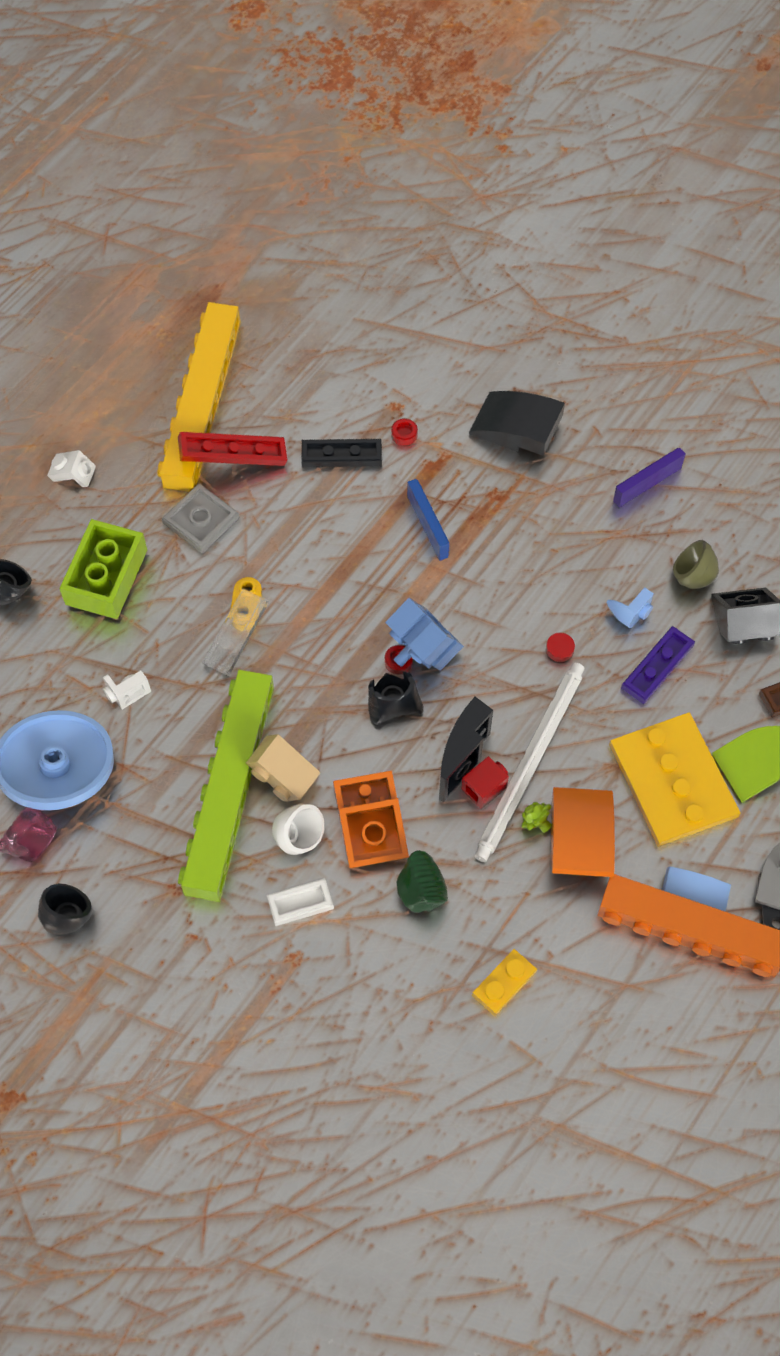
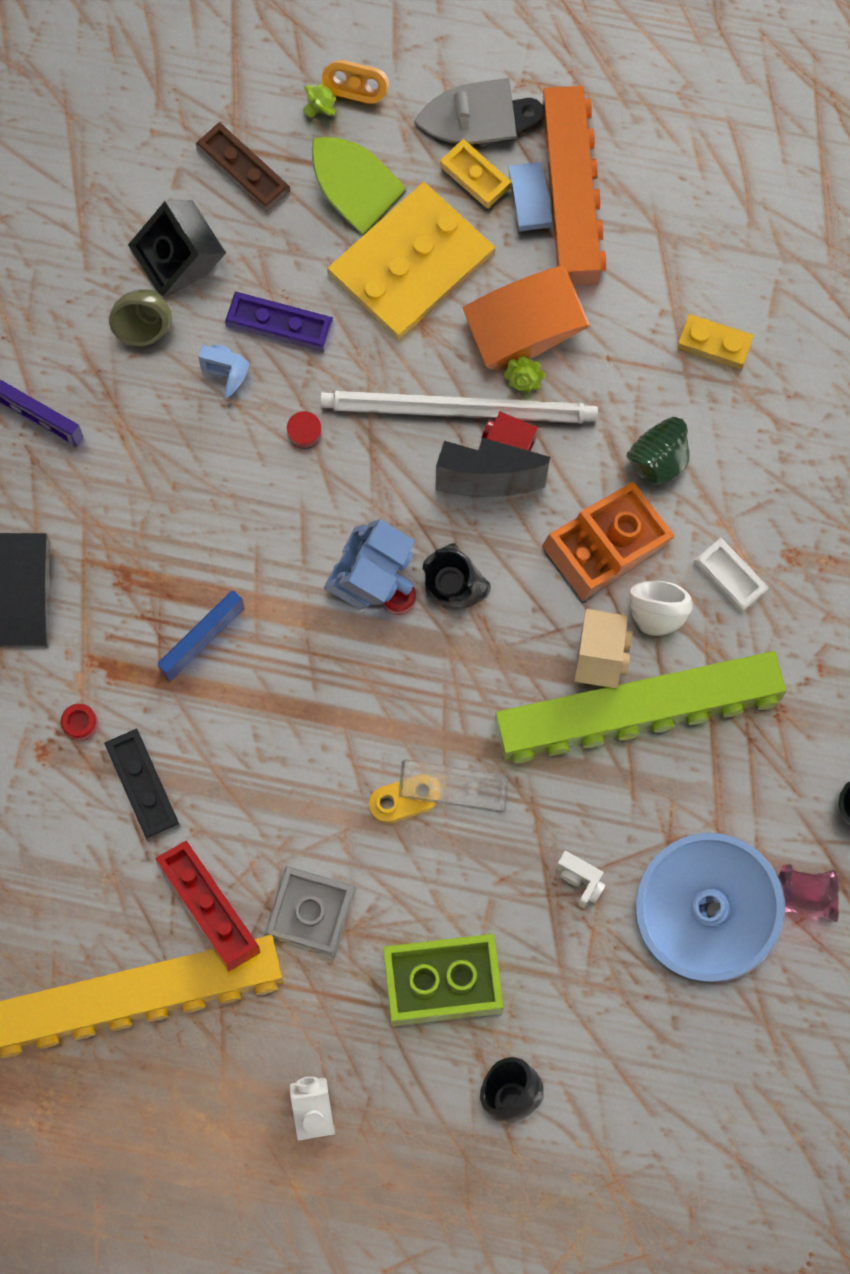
camera: 115 degrees left, 10 degrees up
none -> yellow plate [440,139,512,209]

